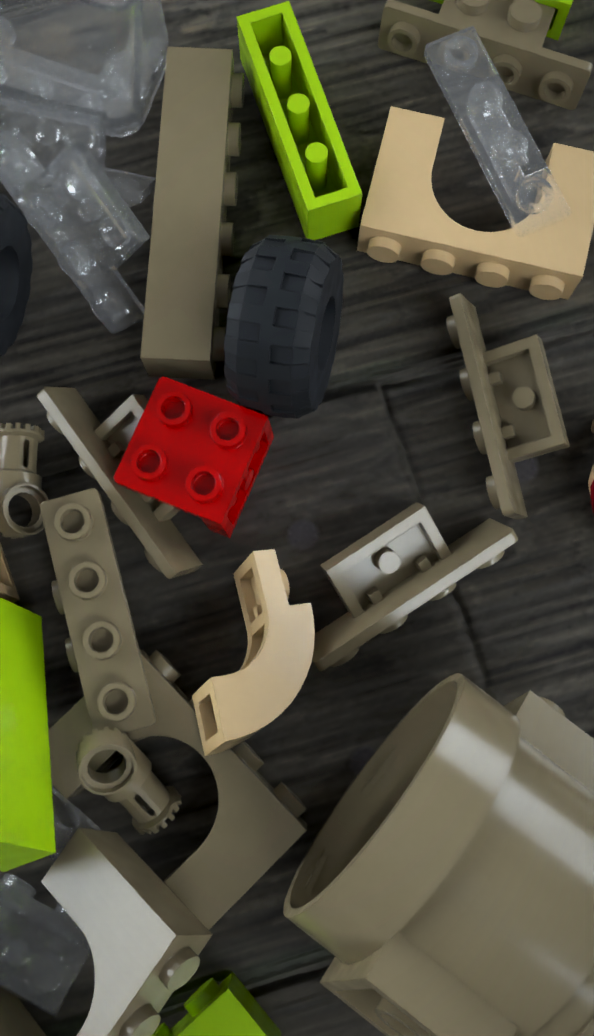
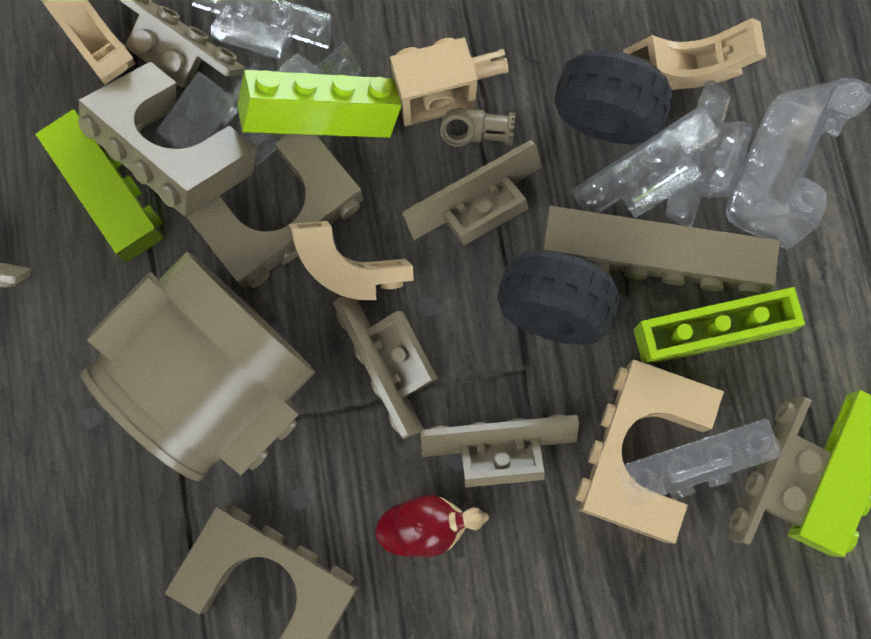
camera: 95 degrees right, 0 degrees up
dark tan bracket [40,488,157,733] -> none
dark tan connector [75,726,182,835] -> none
red bracket [114,377,274,538] -> none

